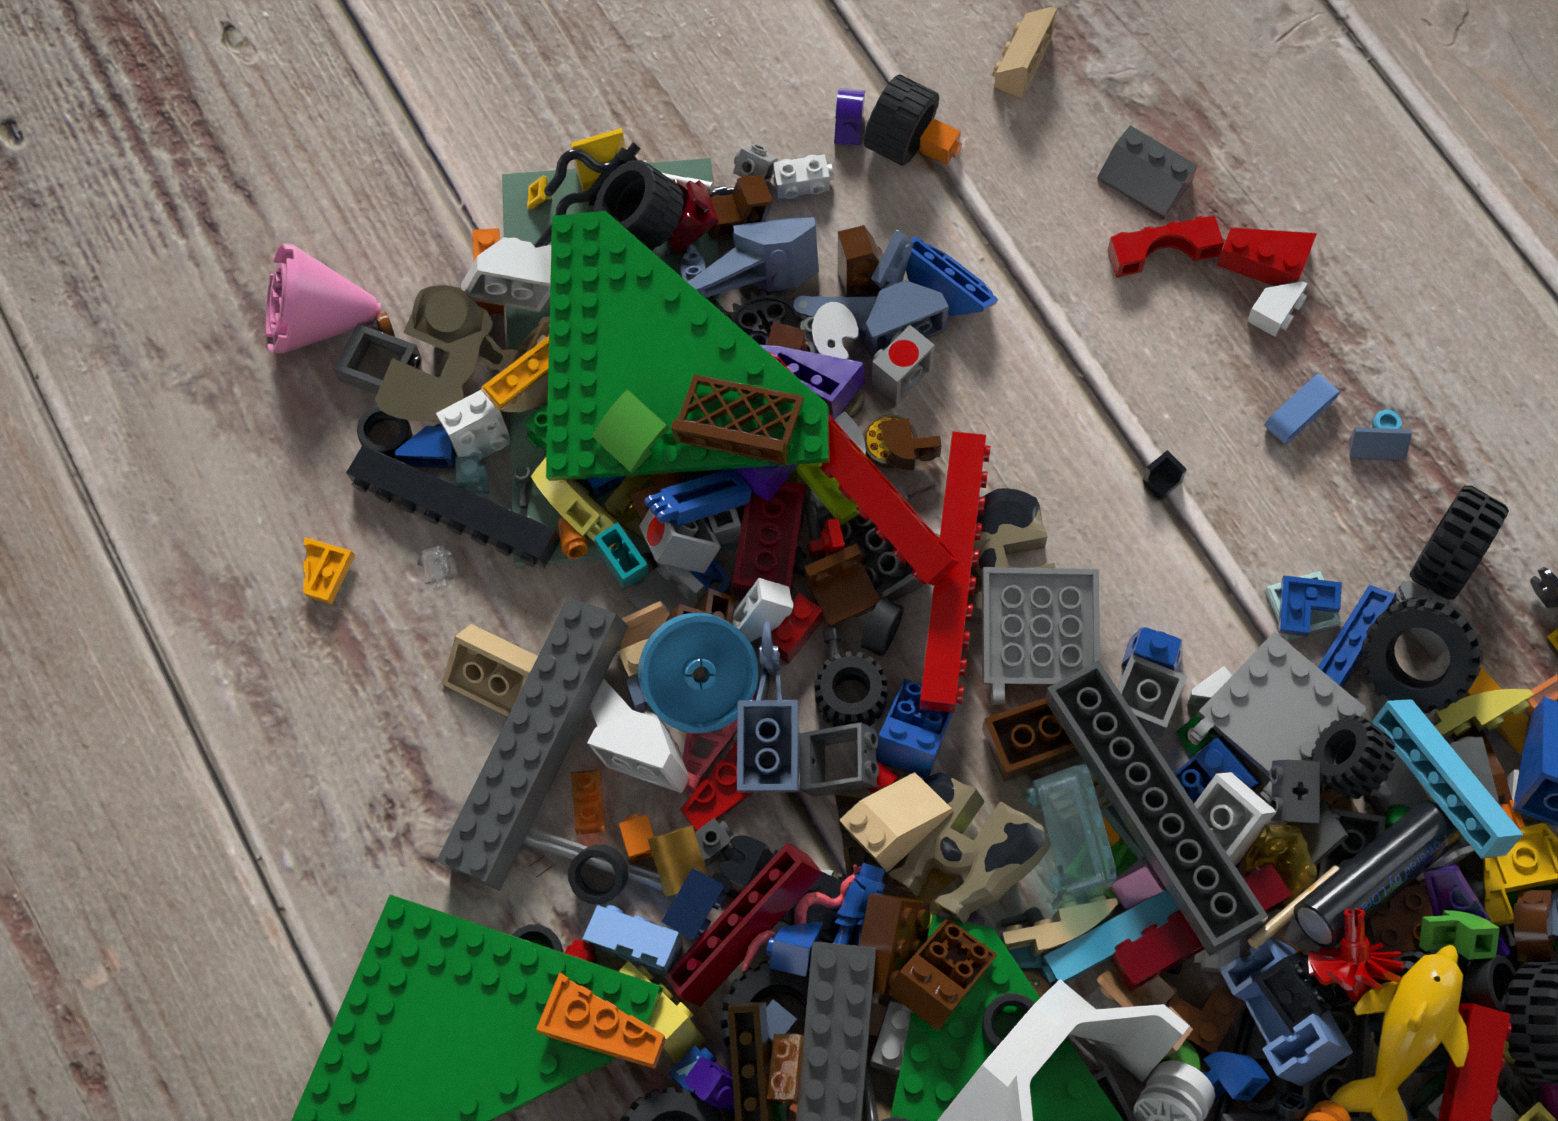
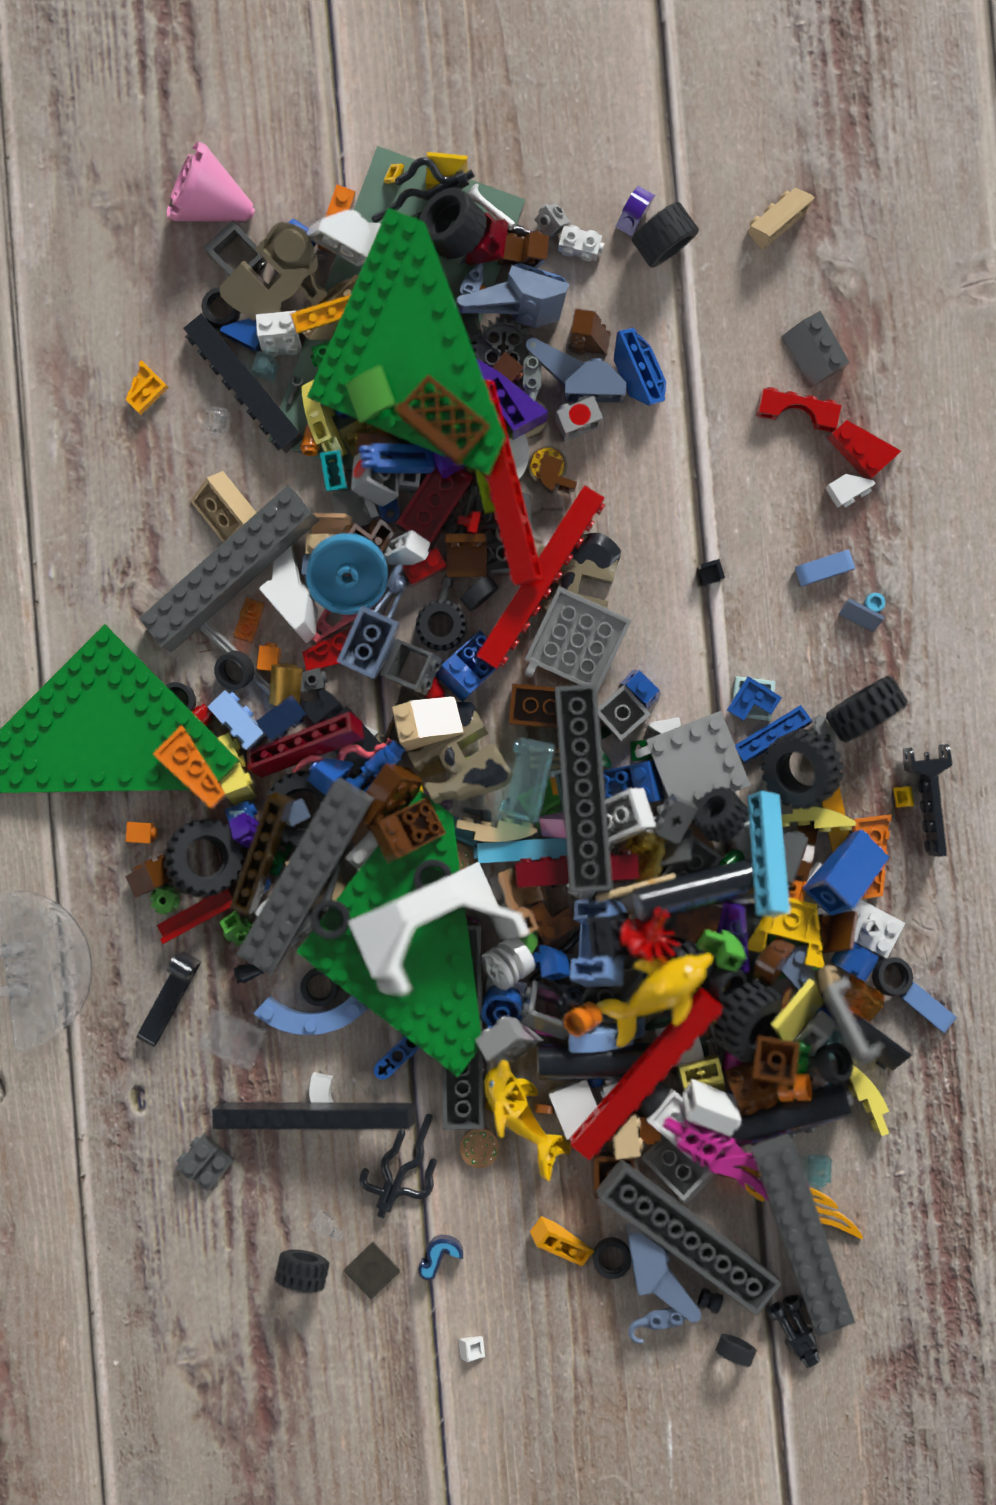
camera: 20 degrees right, 20 degrees up
dark orange tile [376,312,395,337] -> none
clear orange bracket [767,1034,804,1105] -> none
white piece [812,302,859,359] -> none
sand blue wing [871,230,913,289] -> none
orange brick [919,118,962,165] -> none

